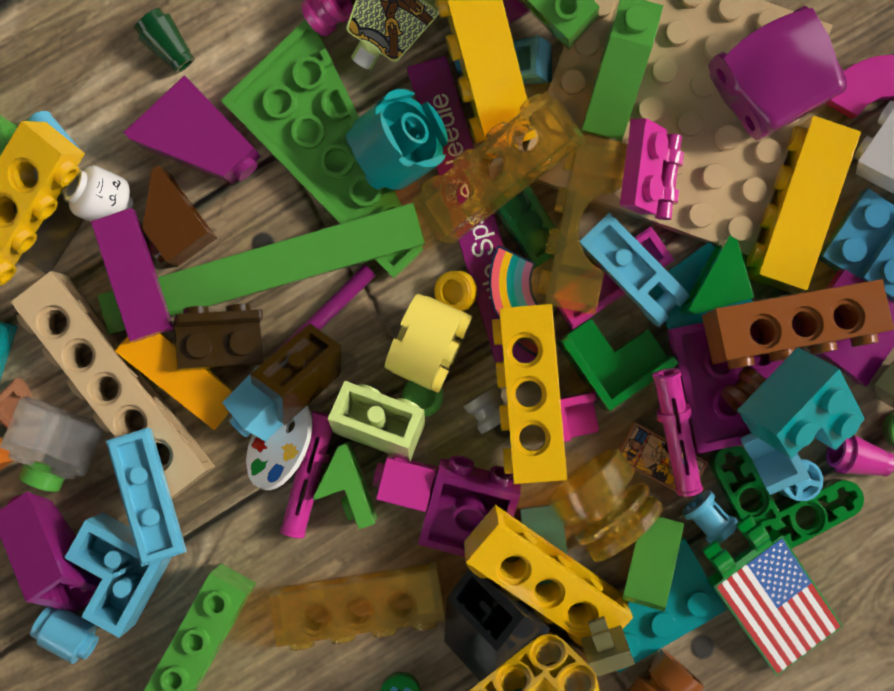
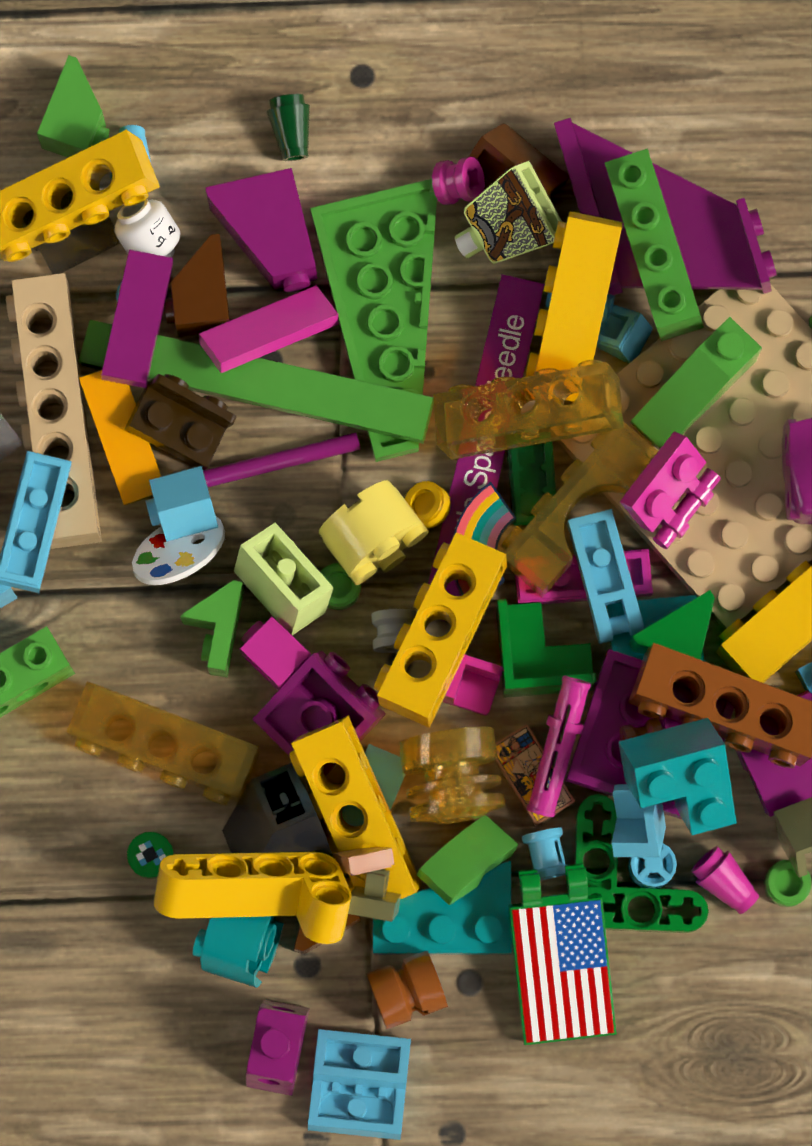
camera: 25 degrees right, 10 degrees down
dark brown panel [250,323,341,425] -> none
dark pink pin [279,411,332,539] -> none
teal brick [346,89,448,190] -> none
none -> dark pink tile [199,285,338,373]
none -> tile [333,847,394,876]

